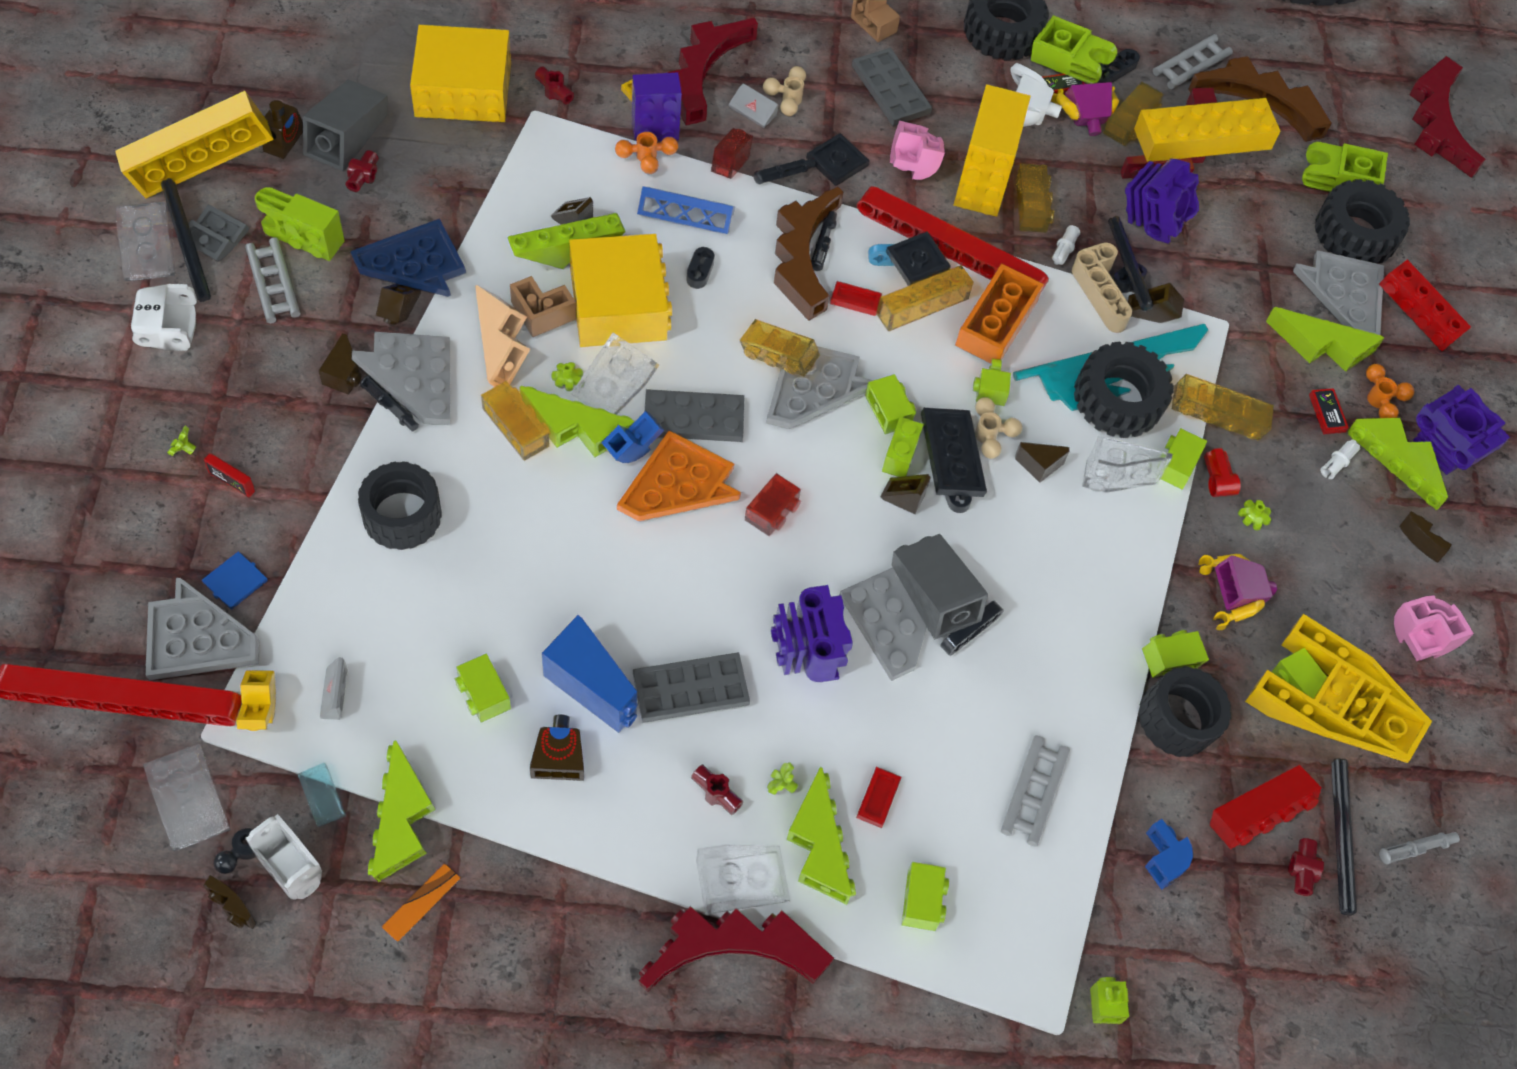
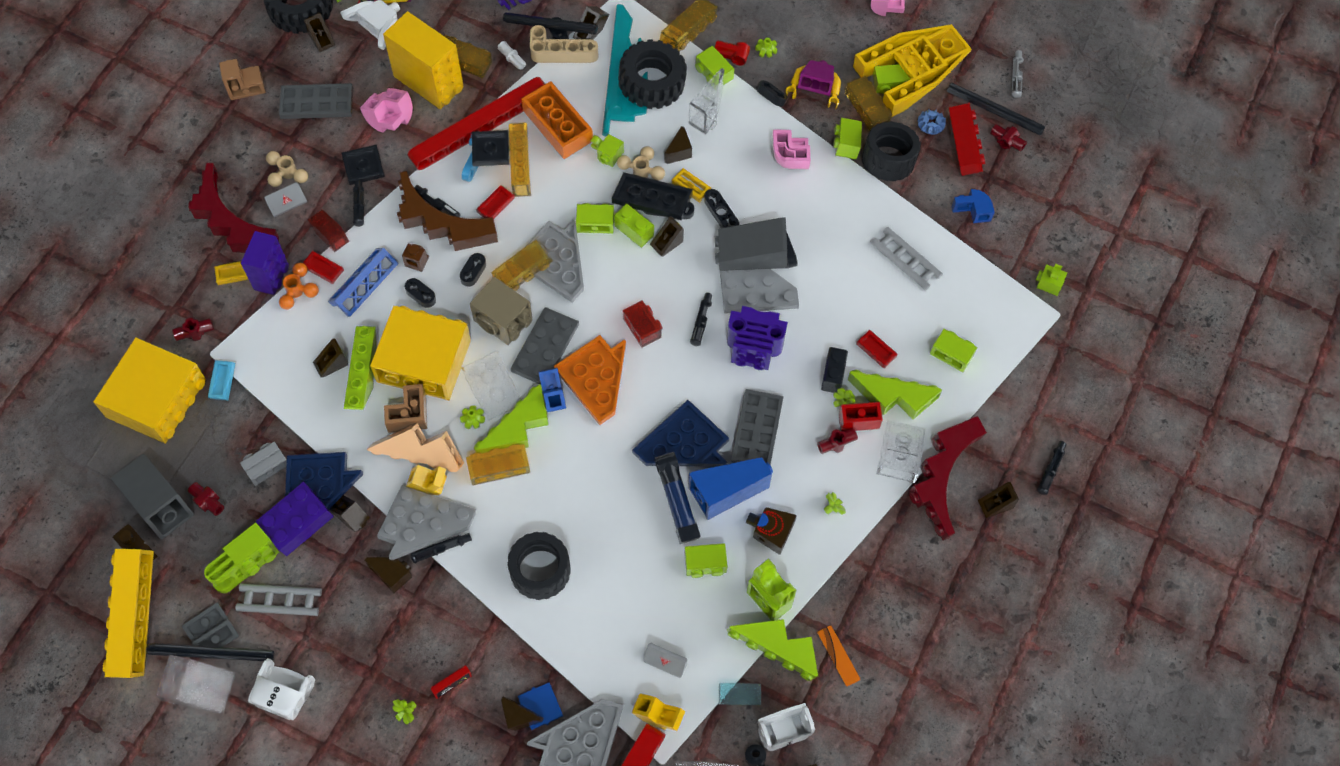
camera: 60 degrees left, 5 degrees up
none -> medium azure tile [208,360,236,401]
none -> light grey brick [240,442,287,486]
none -> dark purple brick [256,482,334,556]
none -> red tile [303,251,344,284]
none -> dark brown slope [304,13,335,52]
none -> reddish brown brick [402,244,429,272]
none -> yellow brick [406,465,447,495]
none -> black beam [460,253,486,287]
none -> dark tan brick [470,277,532,345]
none -> dark brown slope [501,696,544,731]
none -> dark blue wing [632,400,729,467]
none -> piece [654,452,701,544]
none -> yellow tile [672,168,711,203]
none -> black piece [690,293,712,346]
none -> black beam [704,189,739,228]
none -> lime brick [747,558,797,621]
none -> black beam [756,80,788,107]
none -> bright pink brick [773,130,811,169]
none -> black brick [821,347,848,393]
none -> lime plant [824,492,846,515]
none -> red brick [839,402,883,431]
none -> clear yellow brick [845,76,892,131]
none -> medium blue gear [917,109,946,135]
none -> dark brown slope [978,482,1019,518]

